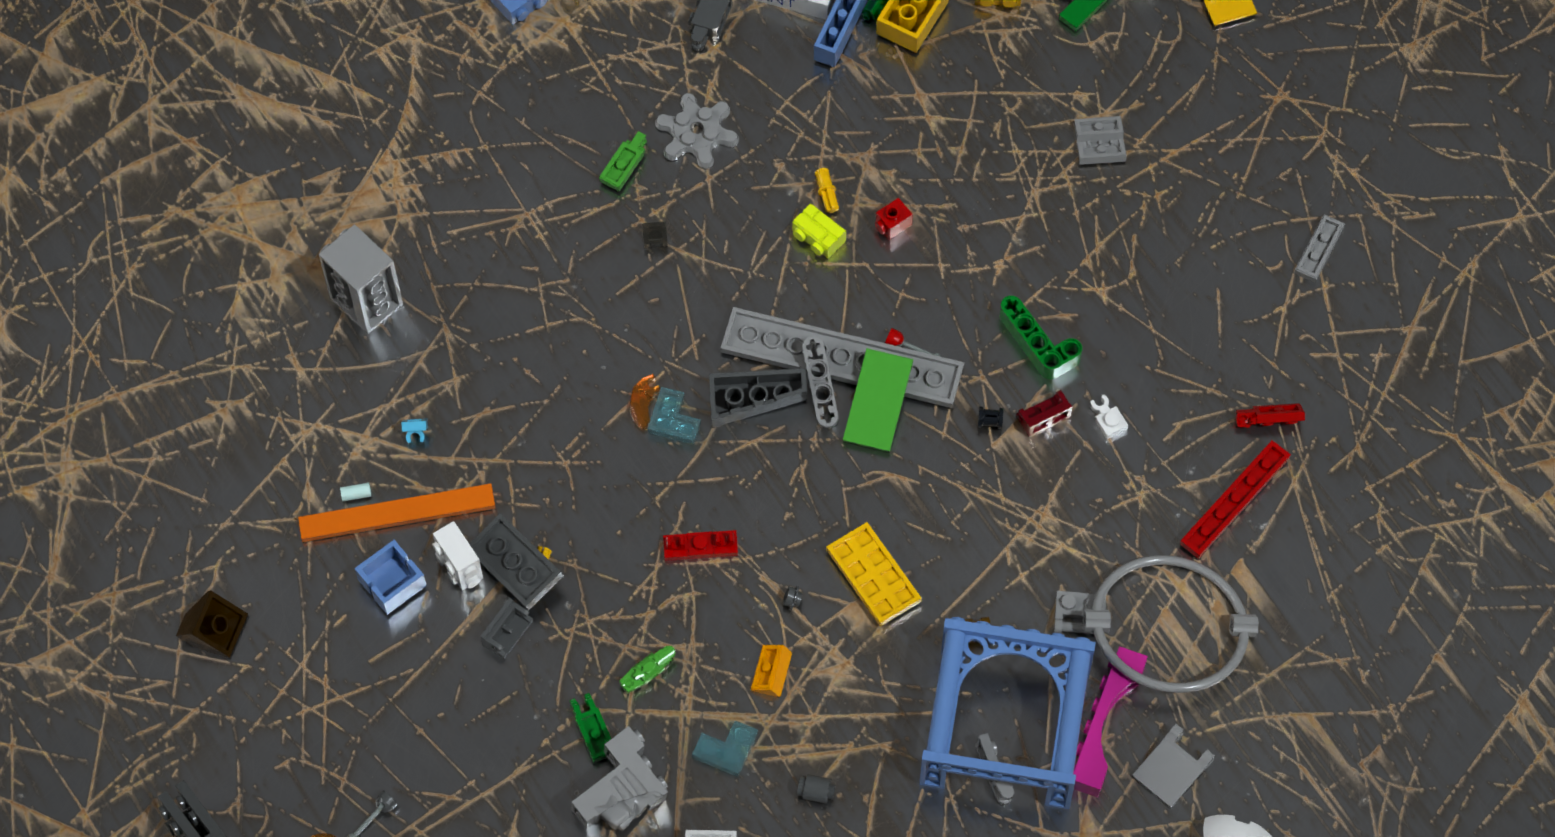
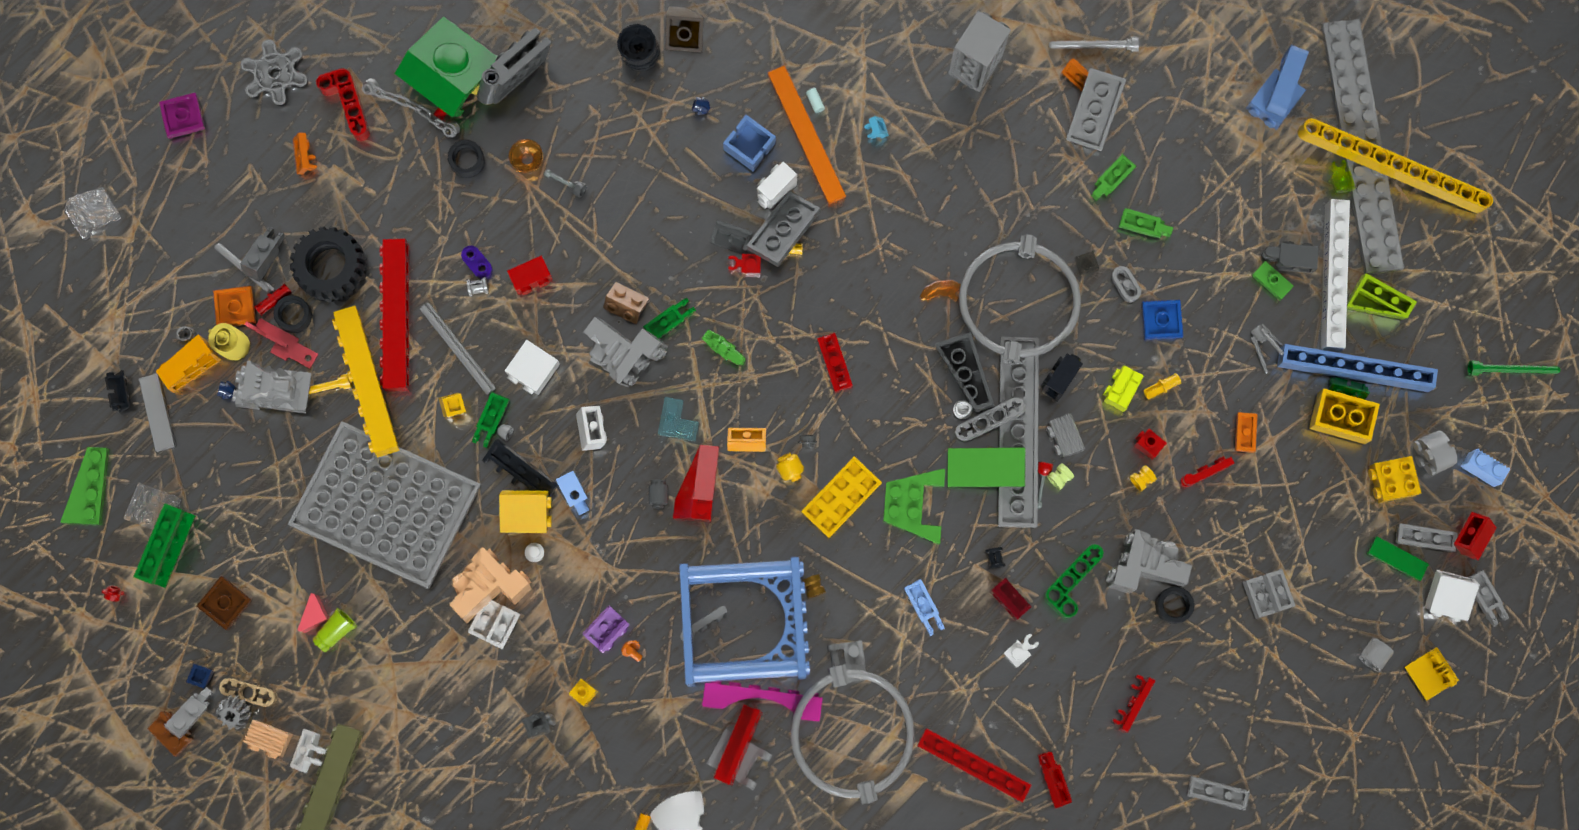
camera: 75 degrees right, 15 degrees up
clear light blue plate [648,387,701,444] -> none
light grey plate [655,93,739,169] -> none
none -> medium nougat bracket [603,282,650,324]
none -> black wheel [617,24,660,71]
none -> red wedge [673,445,719,523]
none -> dark blue plate [692,97,710,115]
none -> red fence [714,704,763,786]
none -> red plate [728,253,761,273]
none -> yellow head [776,452,804,482]
none -> bright green wing [883,469,945,544]
none -> light blue hinge [903,579,945,636]
none -> white plate [953,400,972,419]
none -> light grey piece [959,234,1081,365]
none -> black brick [1041,353,1083,402]
none -> light grey brick [1046,413,1085,459]
none -> yellowish green wheel [1047,463,1074,490]
none -> light grey piece [1049,37,1139,52]
none -> orange plate [1061,58,1089,91]
none -> light grey plate [1066,68,1126,152]
none -> bright green hinge [1091,154,1136,201]
none -> light grey brick [1106,529,1192,593]
none -> light grey plate [1111,266,1141,302]
none -> red plate [1112,675,1156,733]
none -> yellow wheel [1129,465,1157,492]
none -> blue tile [1141,300,1183,340]
none -> black tyre [1155,586,1195,624]
none -> red plate [1180,456,1235,488]
none -> orange plate [1235,412,1257,453]
none -> light grey plant [1250,324,1284,373]
none -> bright green plate [1252,261,1294,301]
none -> light grey piece [1359,638,1394,672]

